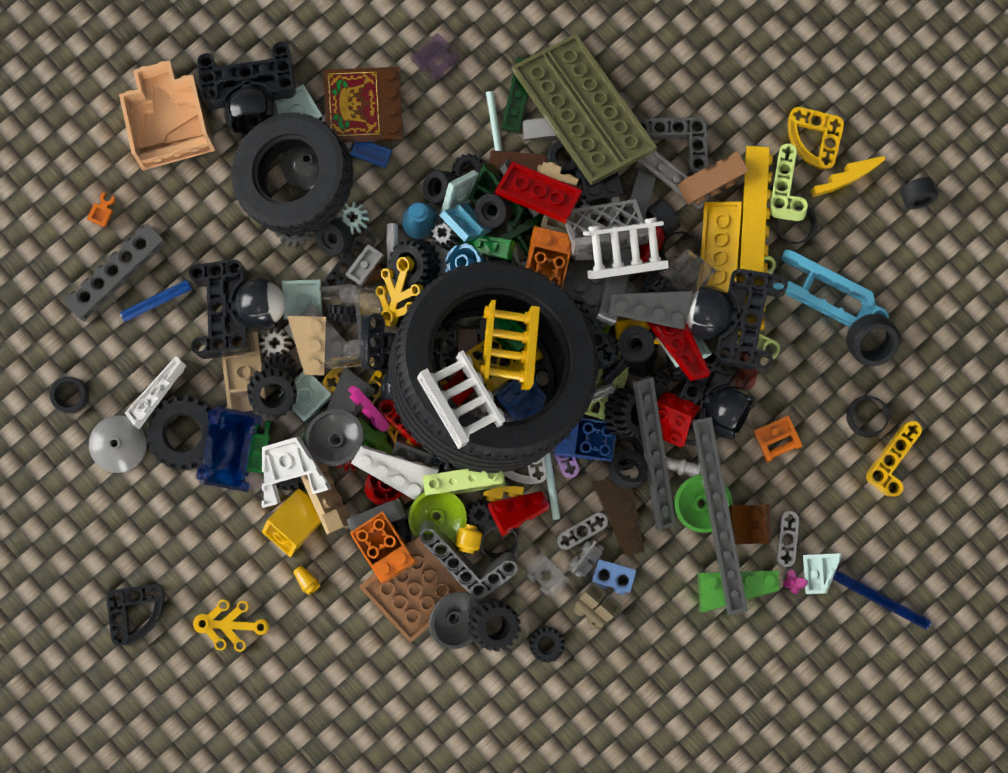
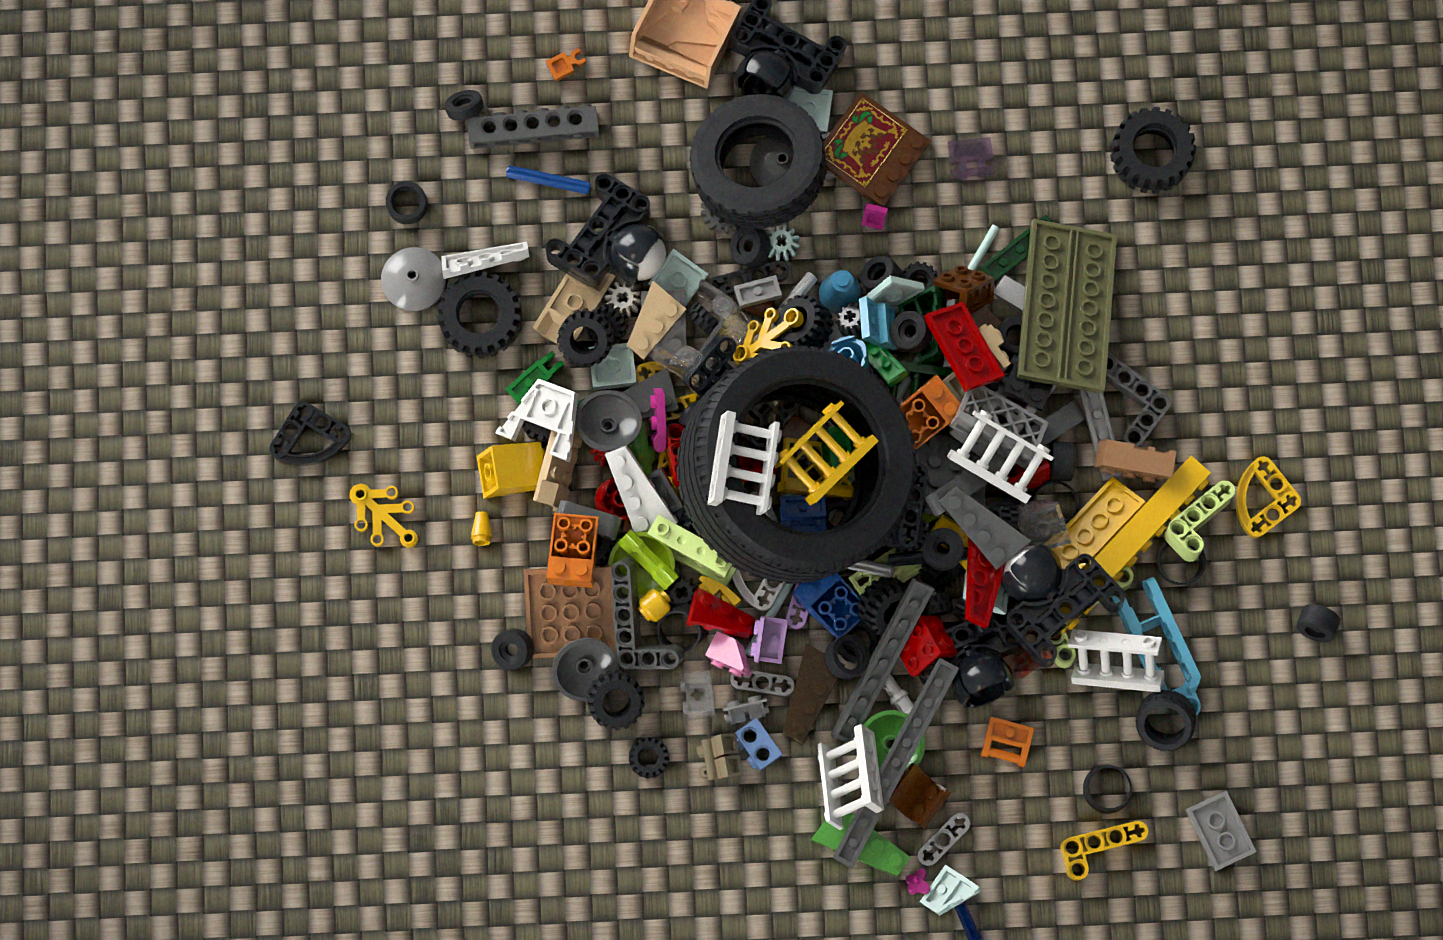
camera: 40 degrees right, 5 degrees down
clear blue windscreen [196,406,262,492] -> none
blue tile [350,142,393,169] -> none
yellow slope [811,156,885,198] -> none
none -> black tyre [444,90,484,120]
none -> black tyre [491,628,534,670]
none -> lime axle [618,530,679,590]
none -> bright pink slope [705,631,752,677]
none -> lavender bracket [750,616,788,664]
none -> white fence [818,724,884,830]
none -> dark pink plate [861,203,888,230]
none -> reddish brown bracket [933,266,994,313]
none -> white fence [1068,629,1164,692]
none -> light grey plate [1185,790,1257,871]

